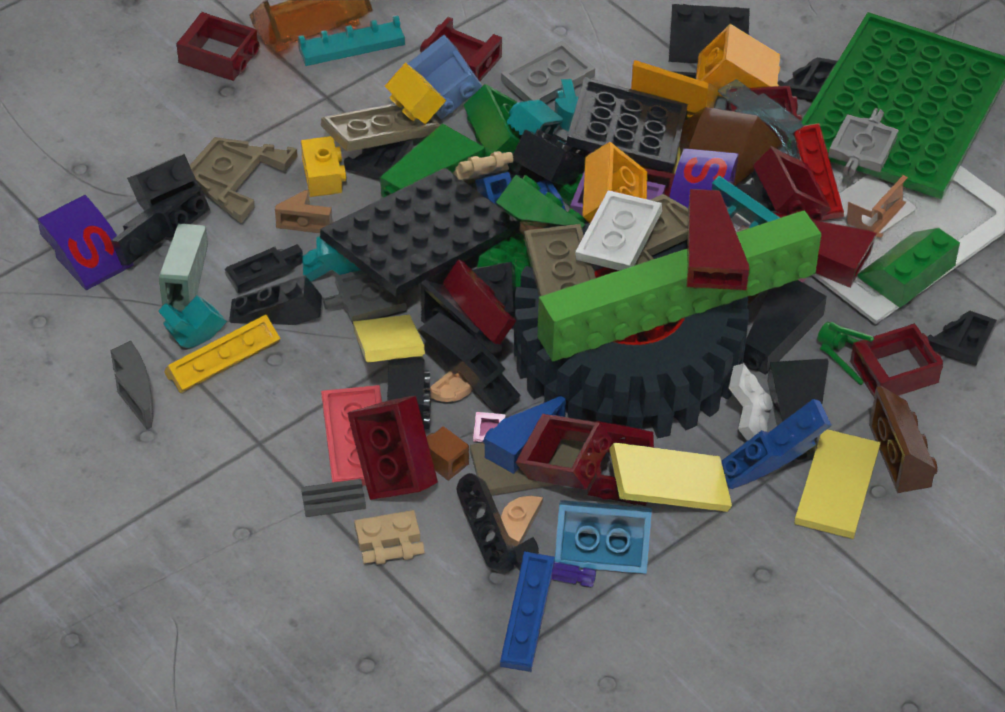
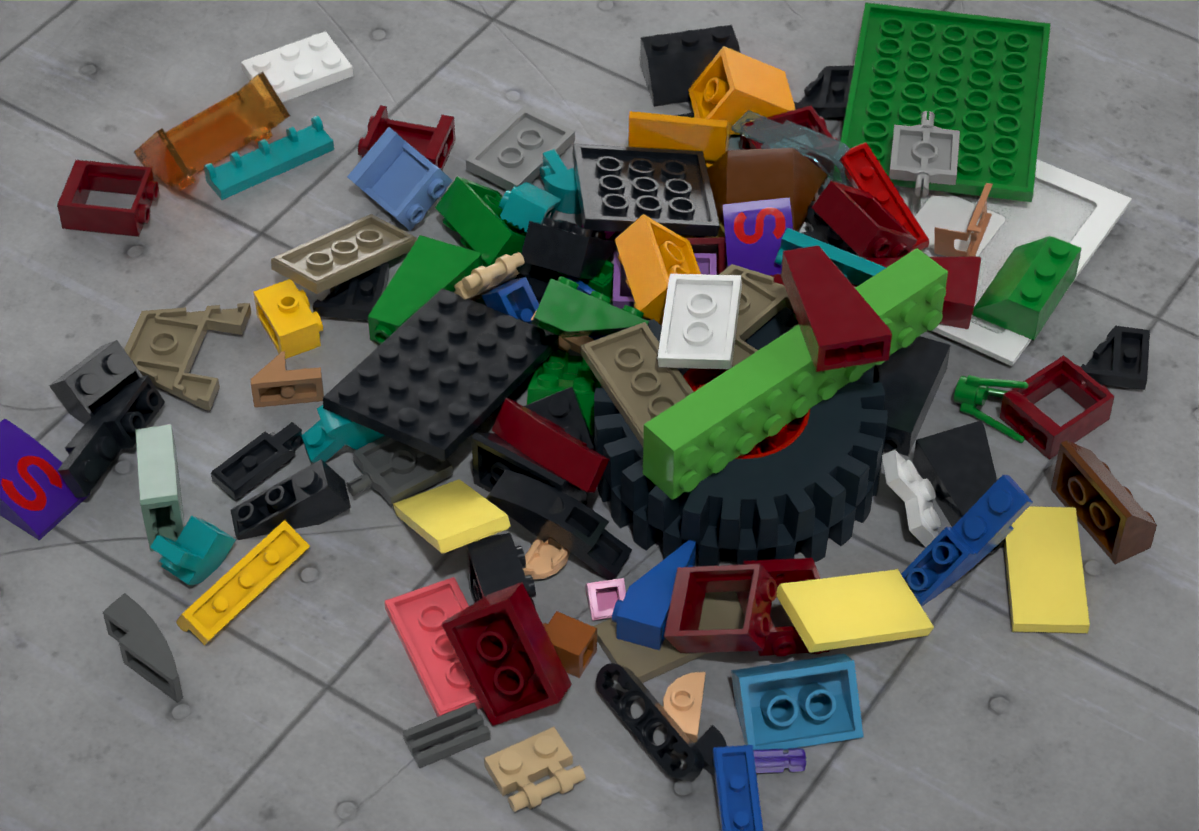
camera: 15 degrees left, 0 degrees up
yellow brick [385,62,446,124] -> none

